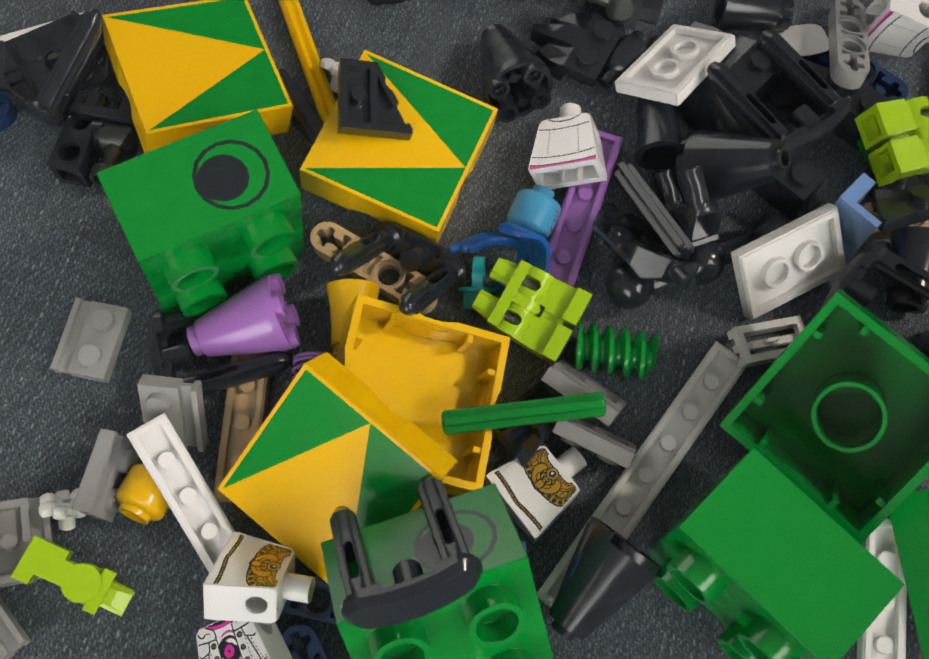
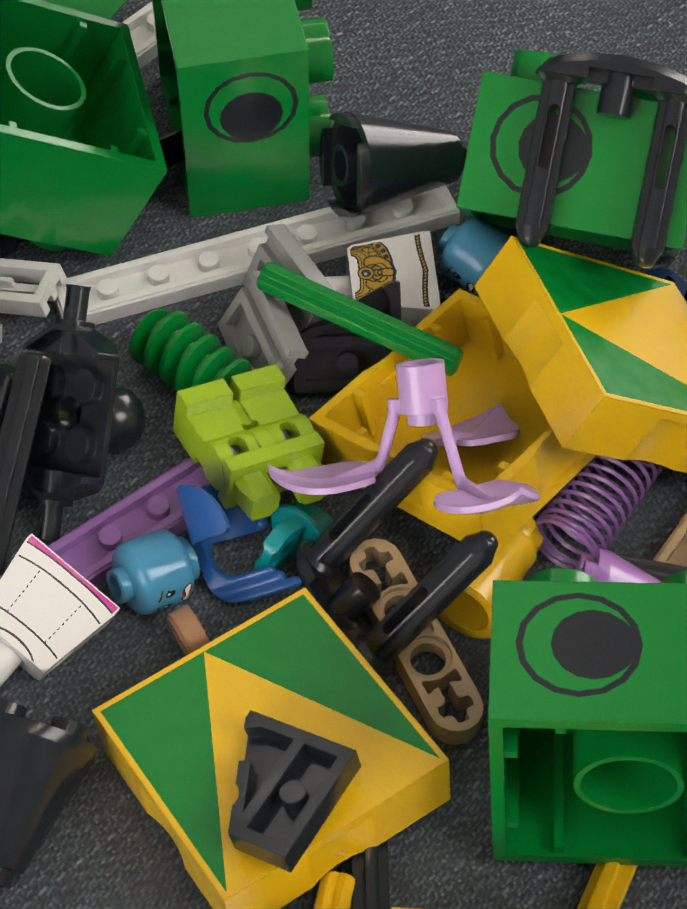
camera: 150 degrees left, 15 degrees down
none -> medium nougat tile [166,604,210,656]
none -> lavender plant [268,358,539,514]

